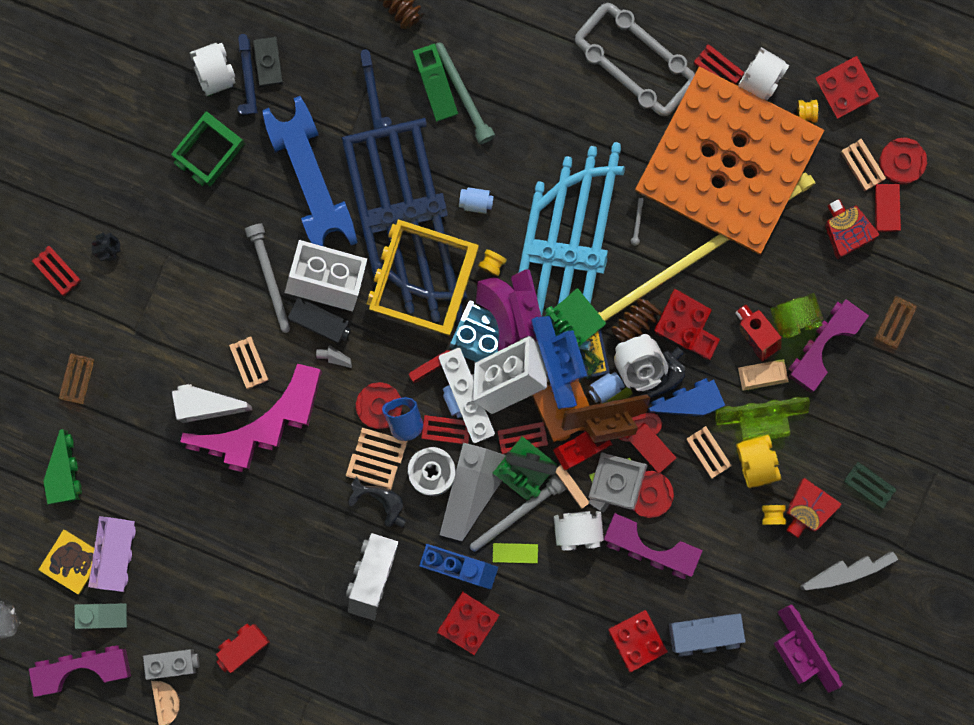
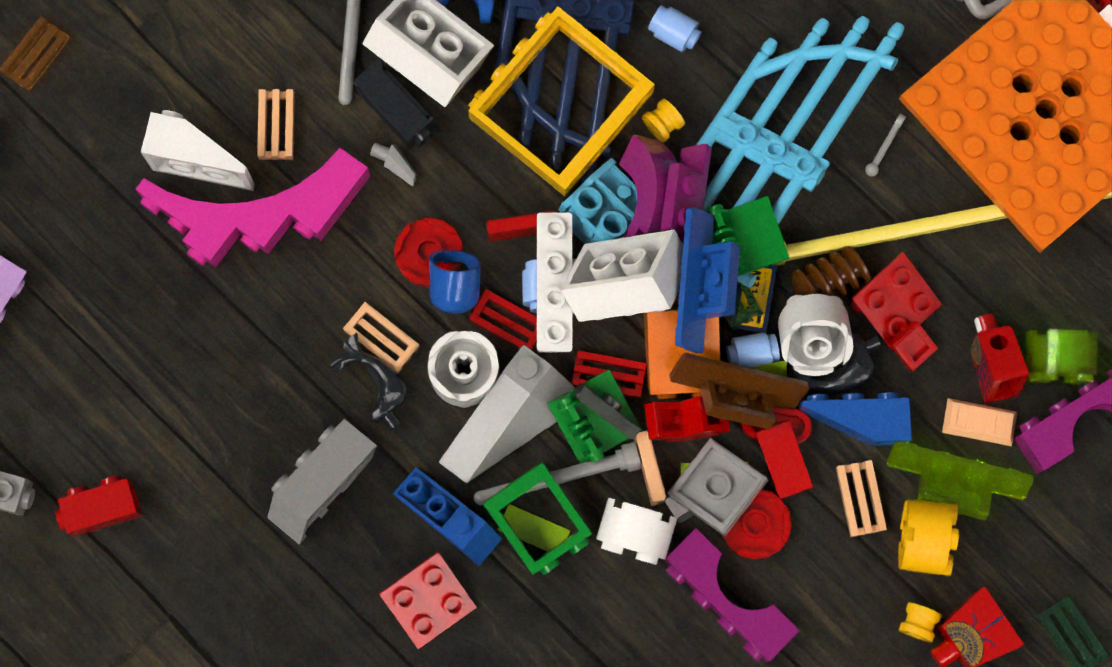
camera: 15 degrees right, 5 degrees down
light nougat tile [356,428,408,464] -> none
none -> green window [483,461,592,575]

